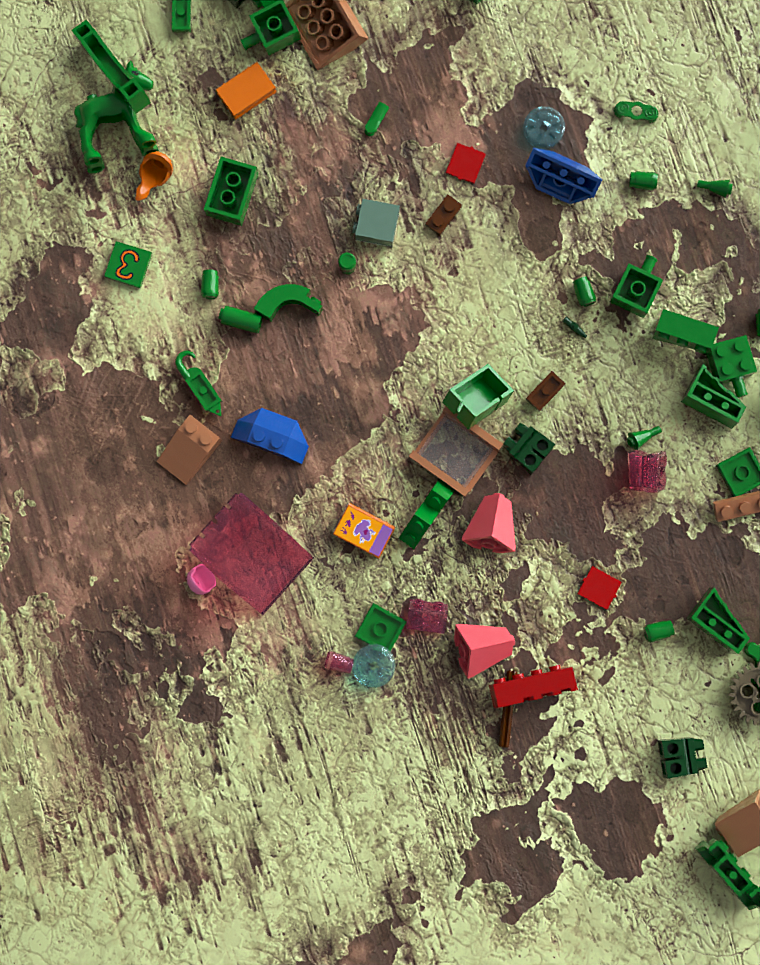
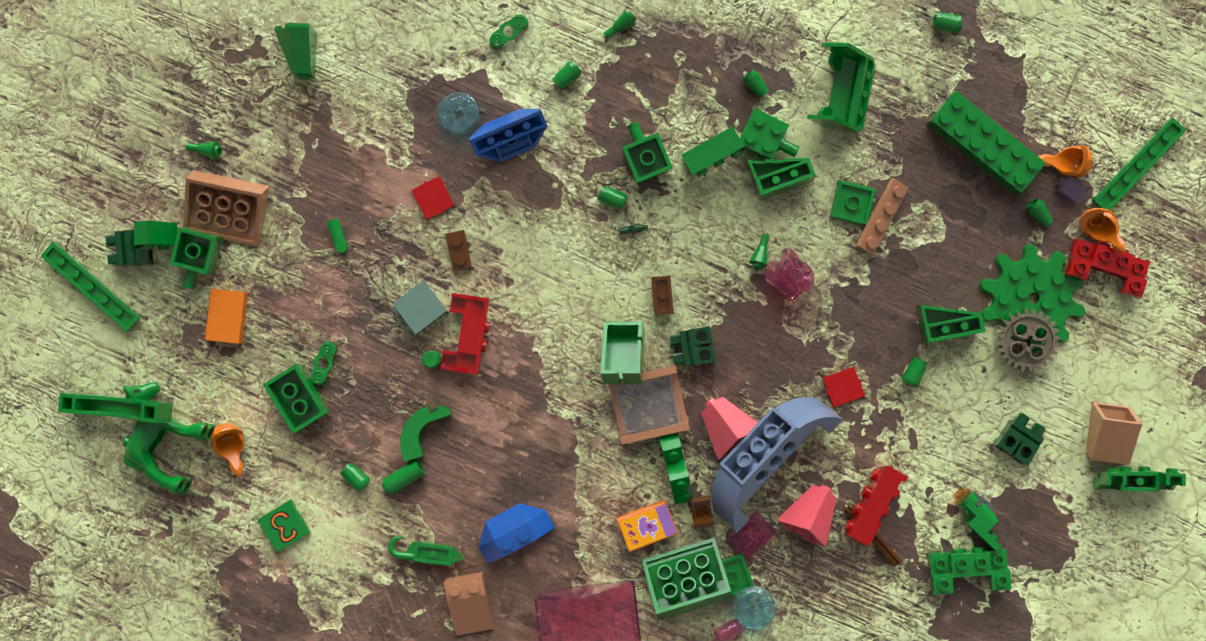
camera: 50 degrees left, 5 degrees up
none -> green piece [311,341,338,385]
none -> red bracket [440,293,490,375]
none -> green slope [642,537,734,620]
none -> reddish brown bracket [690,496,713,528]
none -> sand blue slope [711,397,843,533]
none -> green bracket [927,546,1012,595]
none -> green plate [953,486,1002,551]

